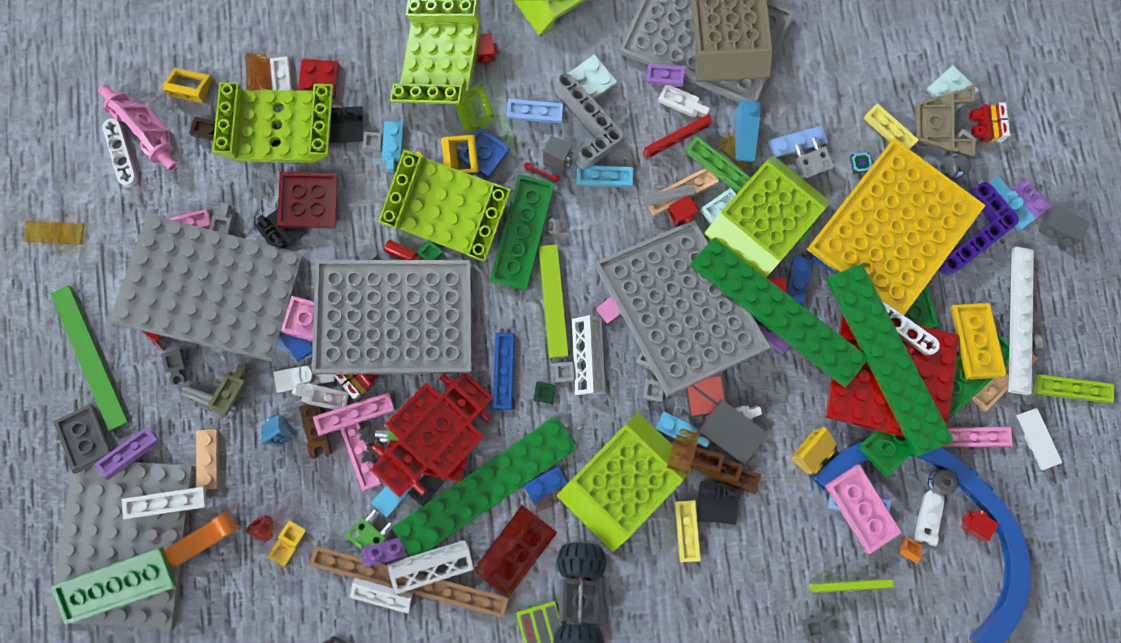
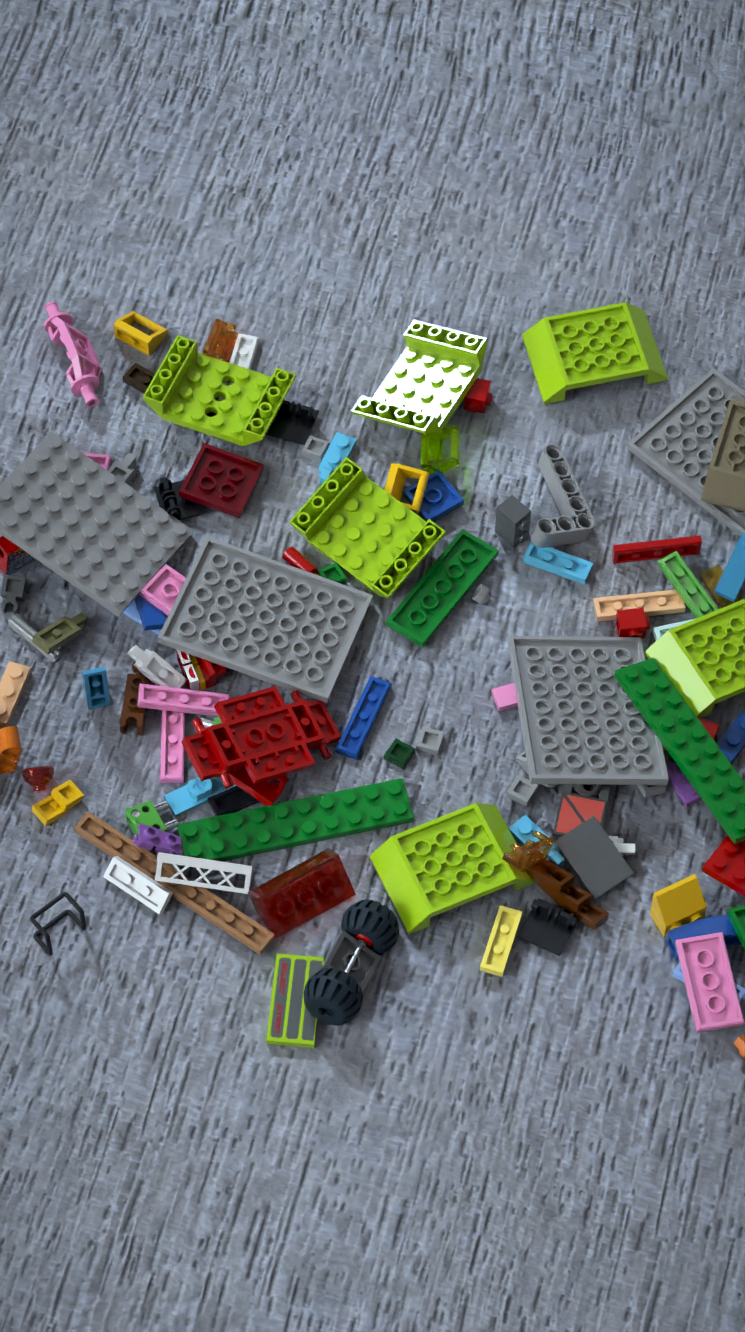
camera: 25 degrees right, 20 degrees down
white beam [103,119,138,188] -> none
white piece [274,364,335,393] -> none
red plate [297,58,340,98] -> none
dark grey animal [356,427,383,464] -> none
light blue plate [506,99,563,124] -> none
red hinge [524,162,560,182] -> none
blue plate [524,467,567,503] -> none
lime tile [539,245,568,359] -> none
light aqua plate [568,54,617,100] -> none
white fence [572,316,605,395] -> none
light grey axle [640,184,695,207] -> none
medium lavender plate [646,64,685,87] -> none
white hinge [658,85,710,117] -> none
dark grey plate [801,615,840,641] -> none
lime tile [808,578,894,593] -> none

